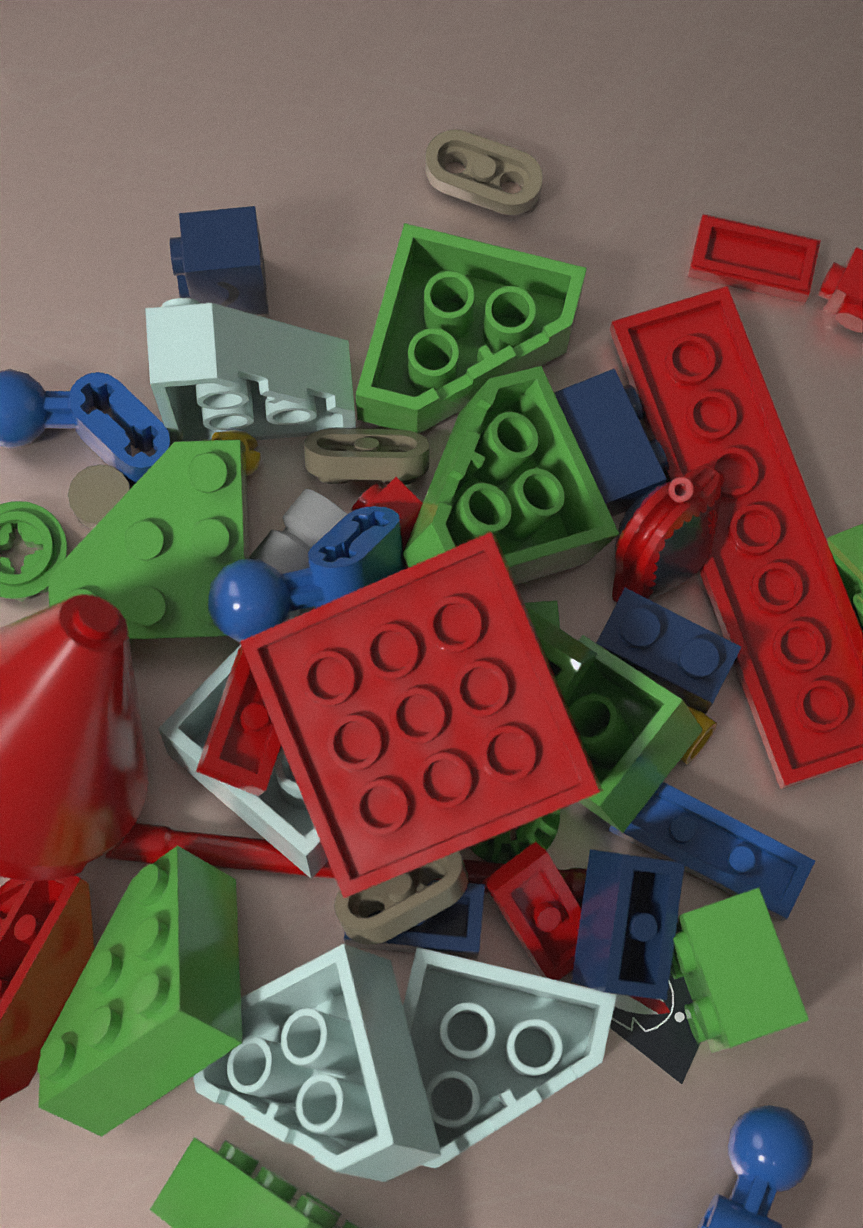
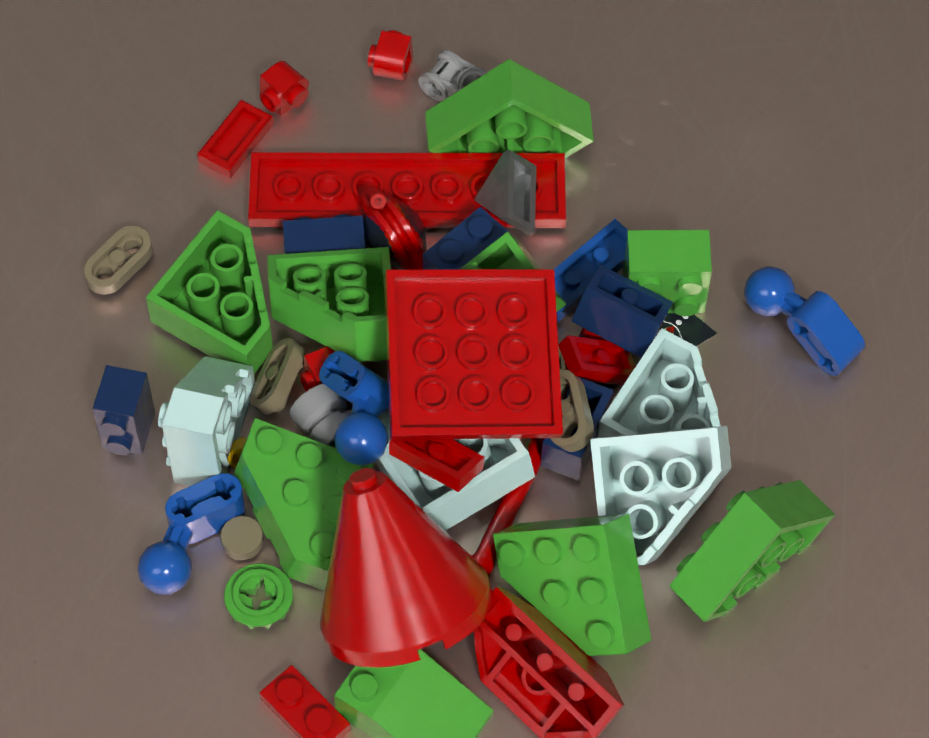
camera: 70 degrees left, 15 degrees down
none -> flat silver slope [474,150,536,235]

